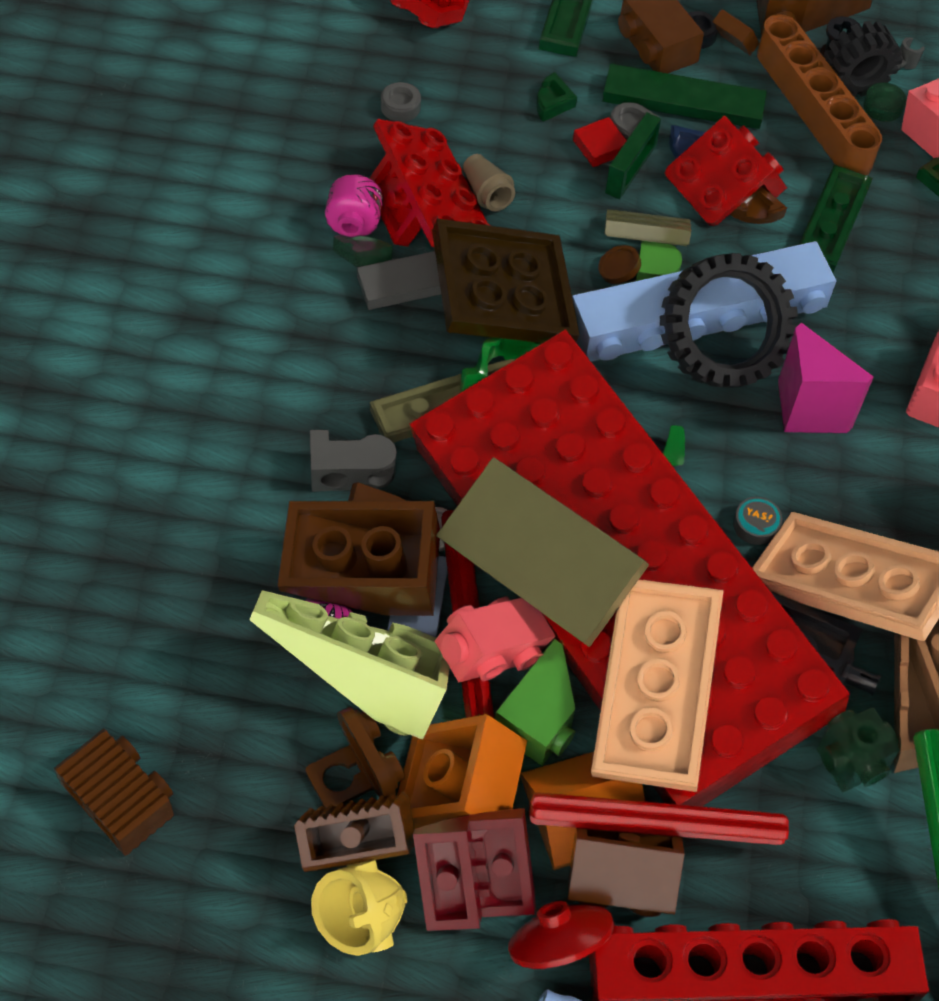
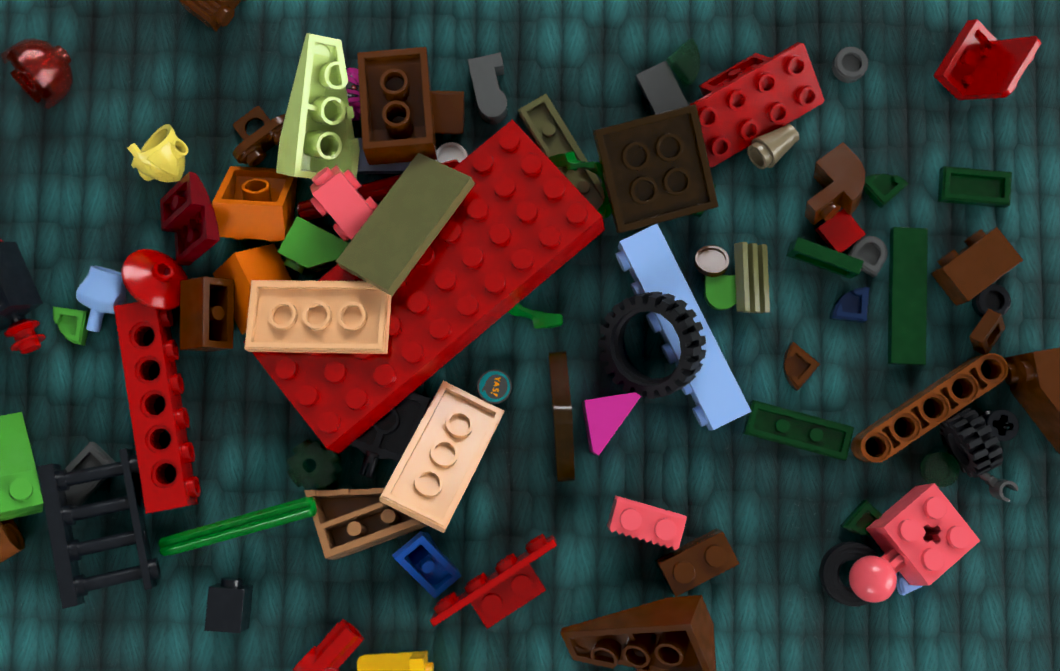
camera: 90 degrees right, 25 degrees up
reddish brown brick [294,791,415,872] -> none
dark pink head [325,174,383,238] -> none
red axle [529,792,789,845] -> none
red bracket [665,115,787,226] -> none
none -> dark brown beam [549,351,575,482]
none -> reddish brown brick [805,142,865,226]

